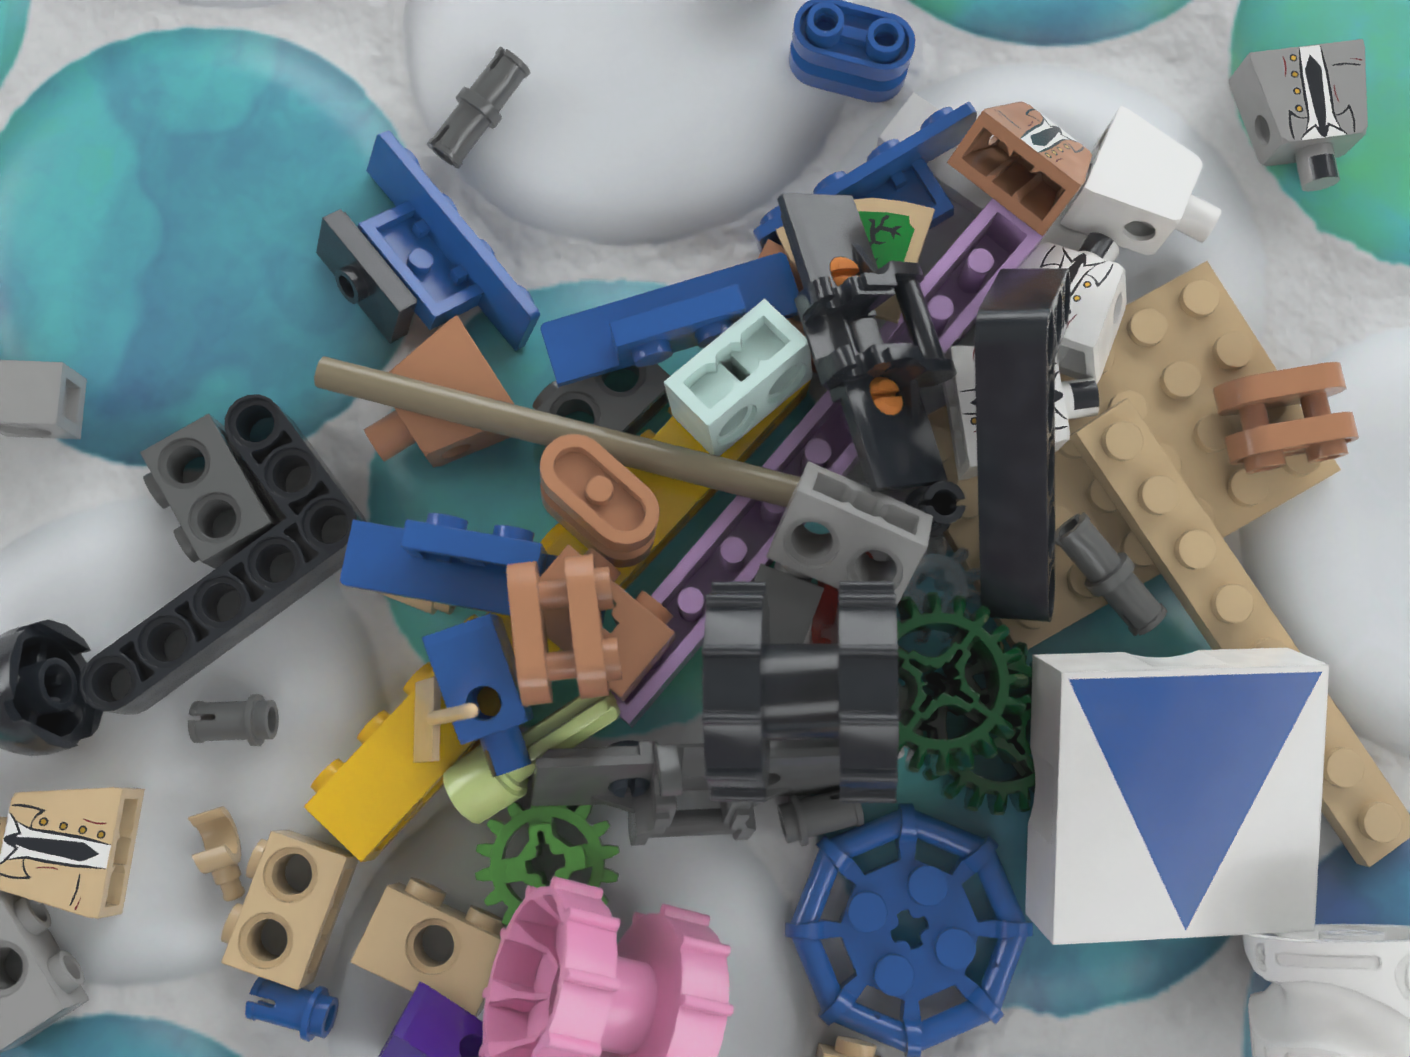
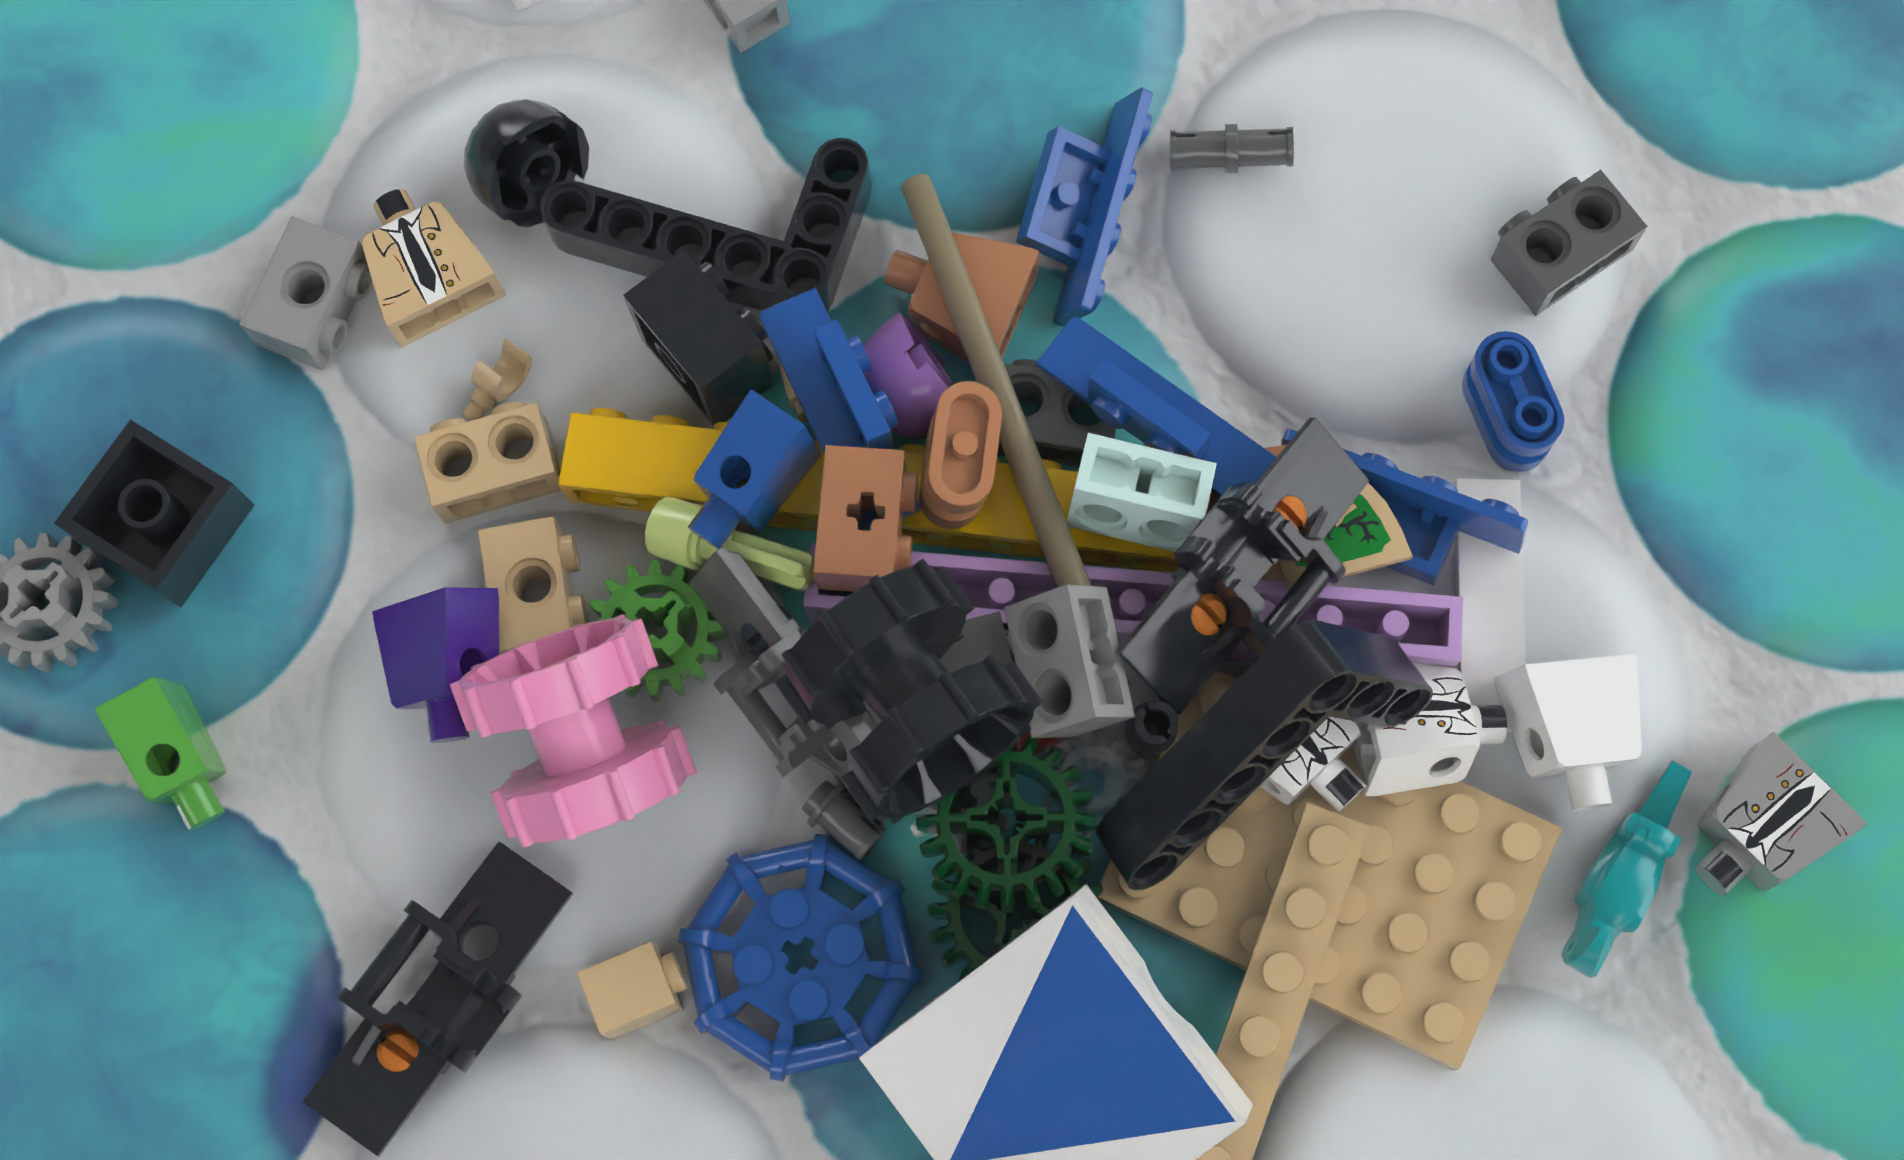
camera: 65 degrees right, 5 degrees down
dark grey brick [140,413,280,569] -> none
dark grey pin [188,694,279,746] -> none
blue pin [245,977,339,1042] -> none
black plate [316,209,417,344] -> none
tan piece [413,676,478,763] -> none
nougat brick [507,554,622,706] -> none
nougat torso [947,101,1092,236] -> none
dark grey pin [1055,513,1167,636] -> none
nougat brick [1213,362,1359,474] -> none
none -> black brick [623,249,774,426]
none -> medium lavender cylinder [863,313,959,440]
none -> teal animal [1561,760,1692,978]

